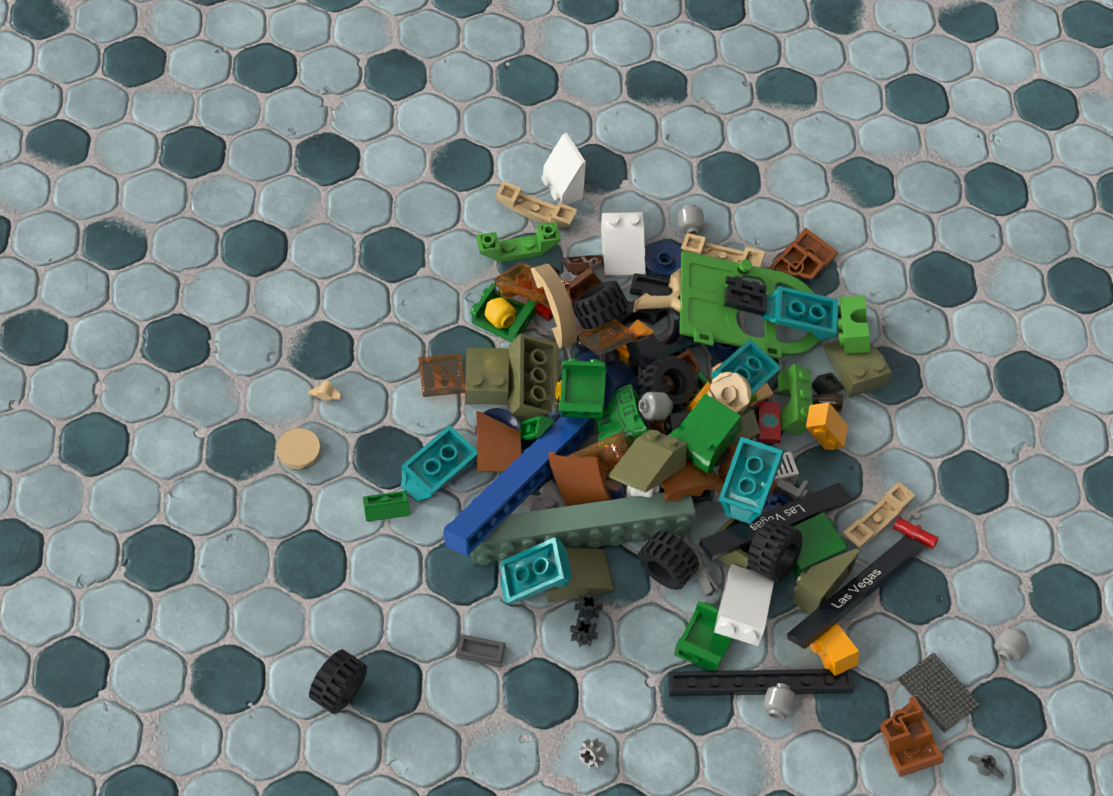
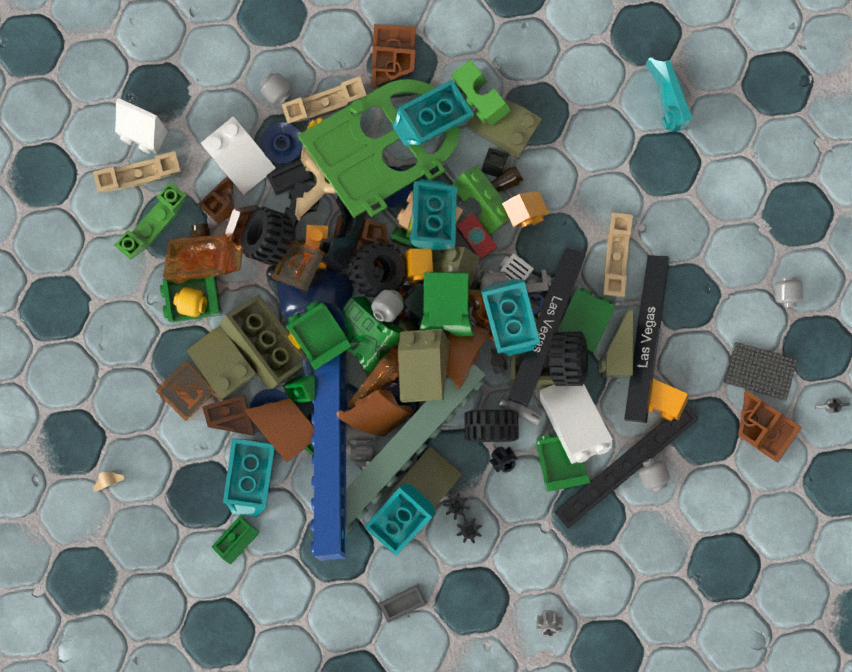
camera: 35 degrees left, 25 degrees up
tan tile [276,428,321,470] -> none
tan slope [531,264,577,348] -> none
tan tile [708,372,752,414] -> none
black plate [724,276,767,316] -> none
red pin [893,517,939,550] -> none
none -> reddish brown wing [202,395,255,436]
none -> black gear [489,447,518,473]
none -> dark grey piece [490,348,508,375]
none -> teal slope [645,58,693,132]

